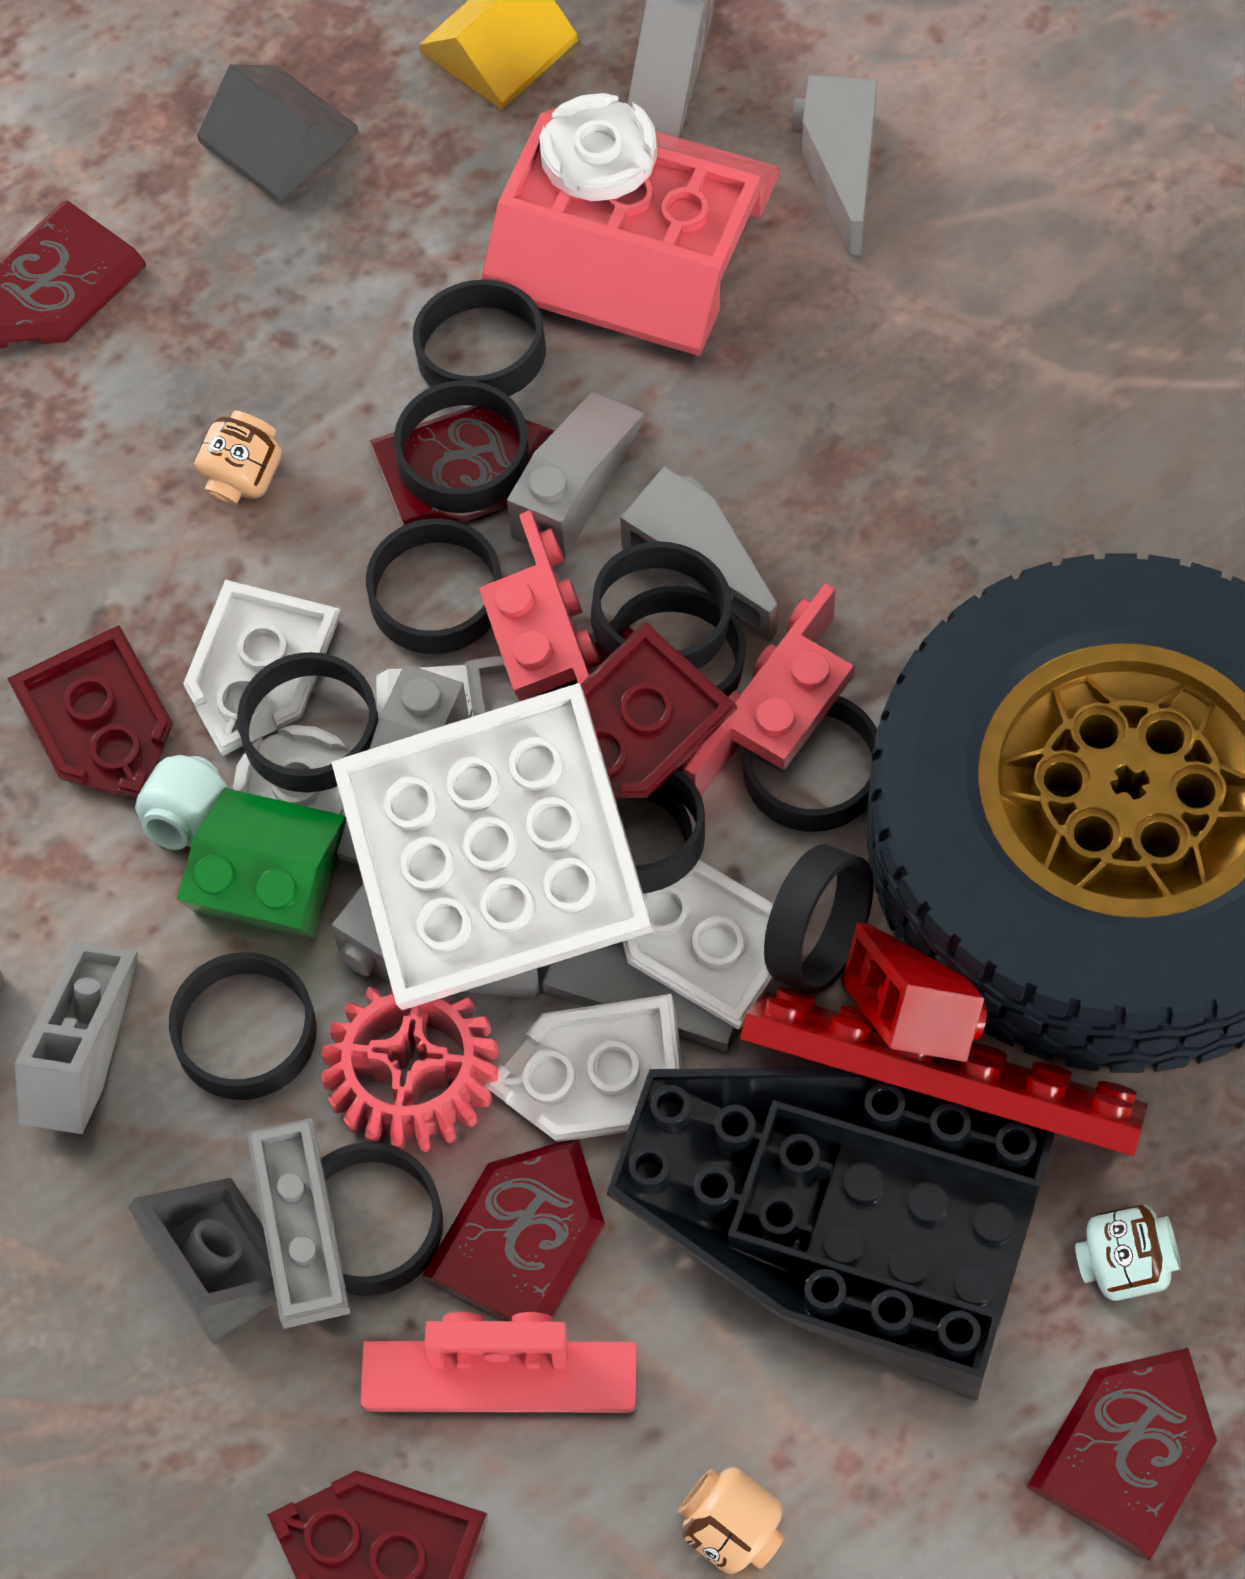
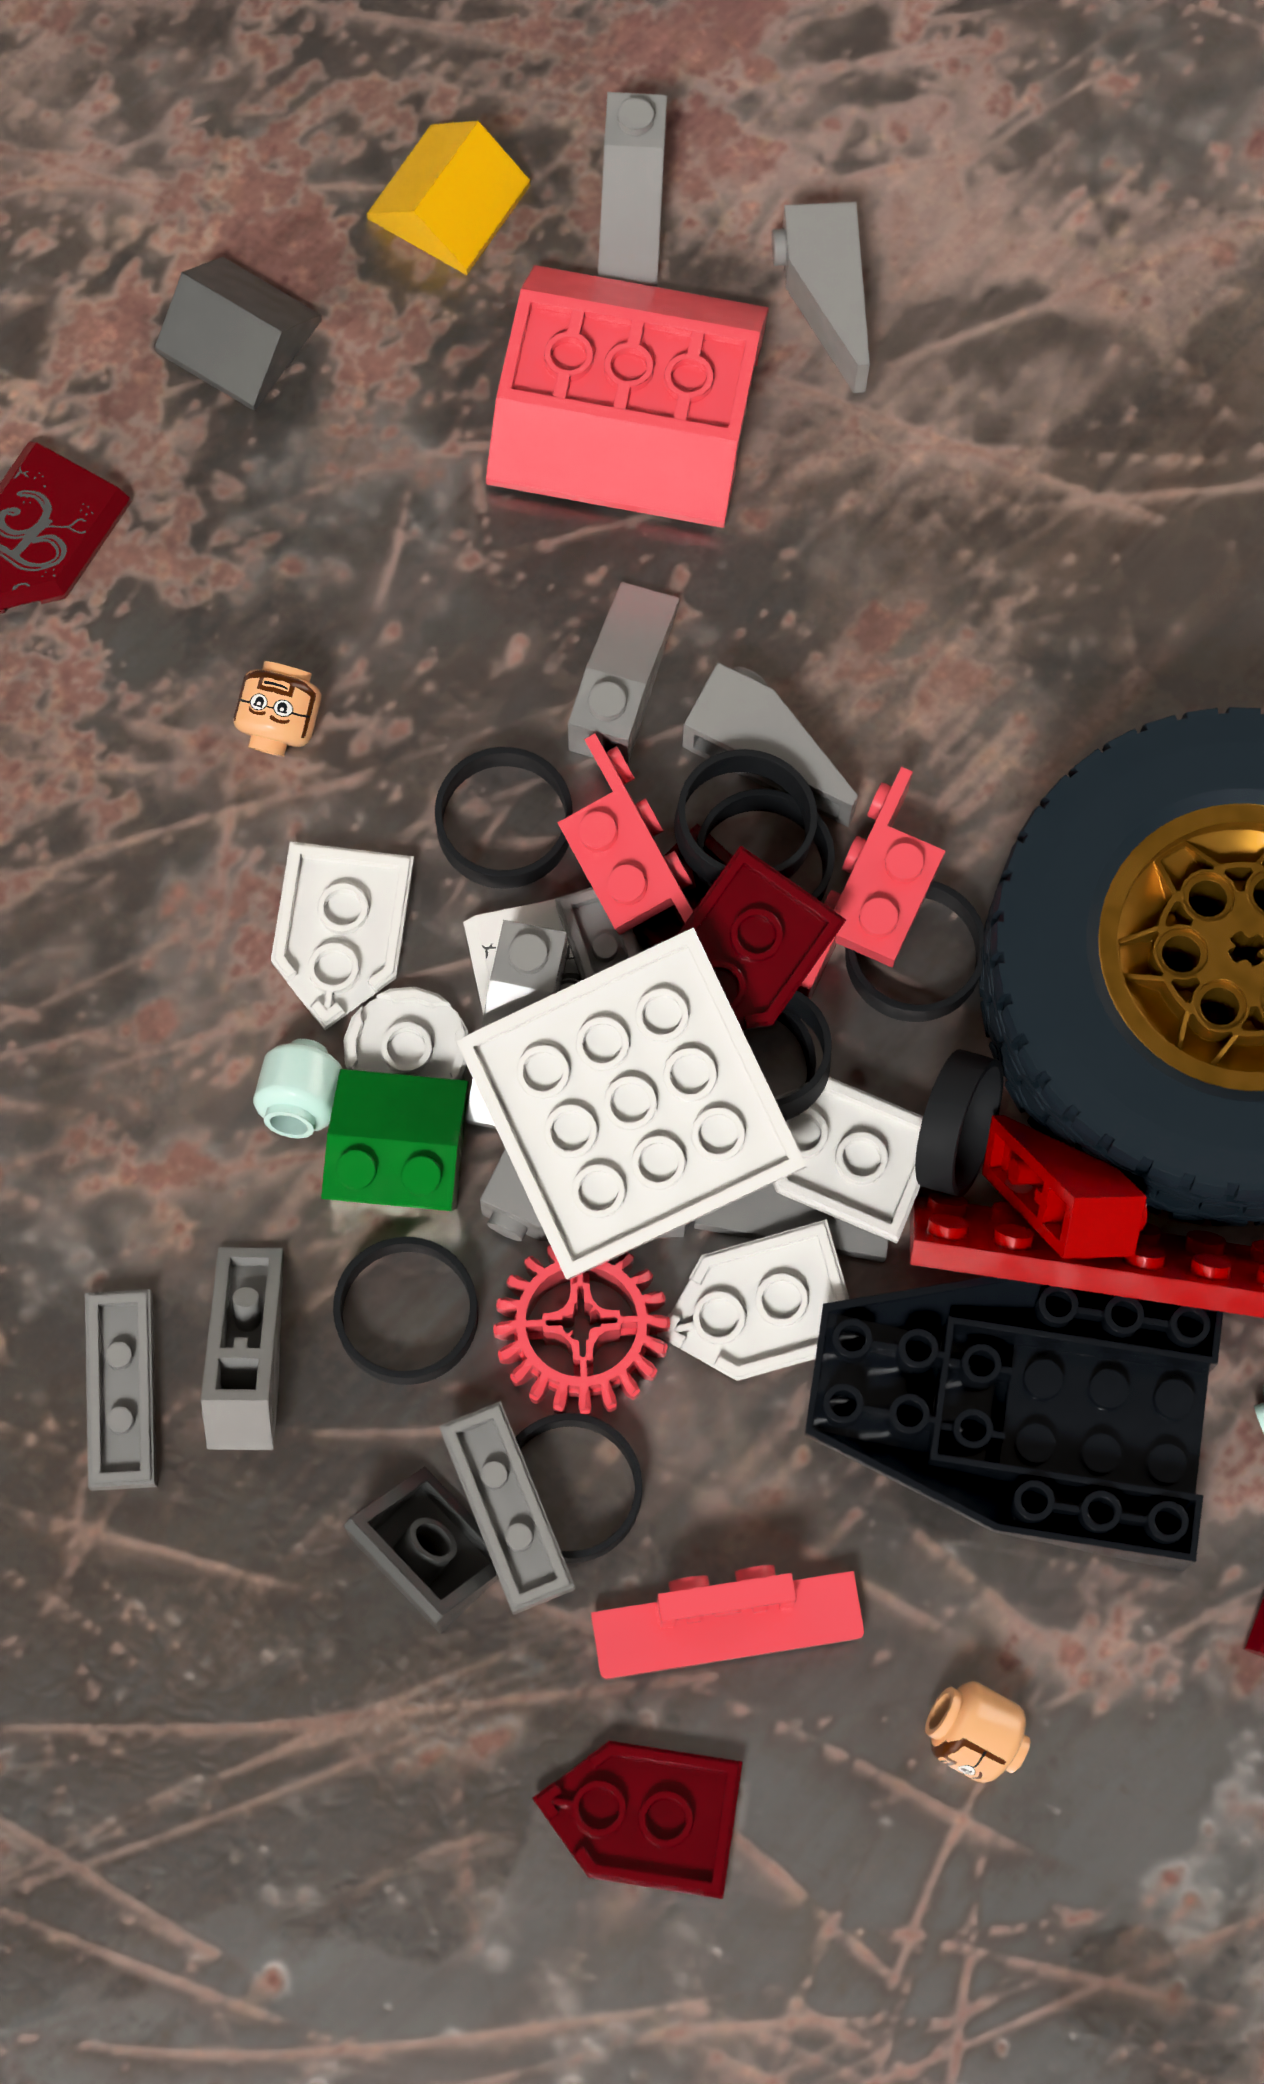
camera: 15 degrees left, 10 degrees up
dark red tile [7,625,173,799] -> none
black tyre [237,652,379,793] -> none
dark red tile [369,406,555,526] -> none
black tyre [394,380,529,513] -> none
black tyre [413,280,546,396] -> none
dark red tile [422,1139,605,1321] -> none
white tile [539,93,657,201] -> none

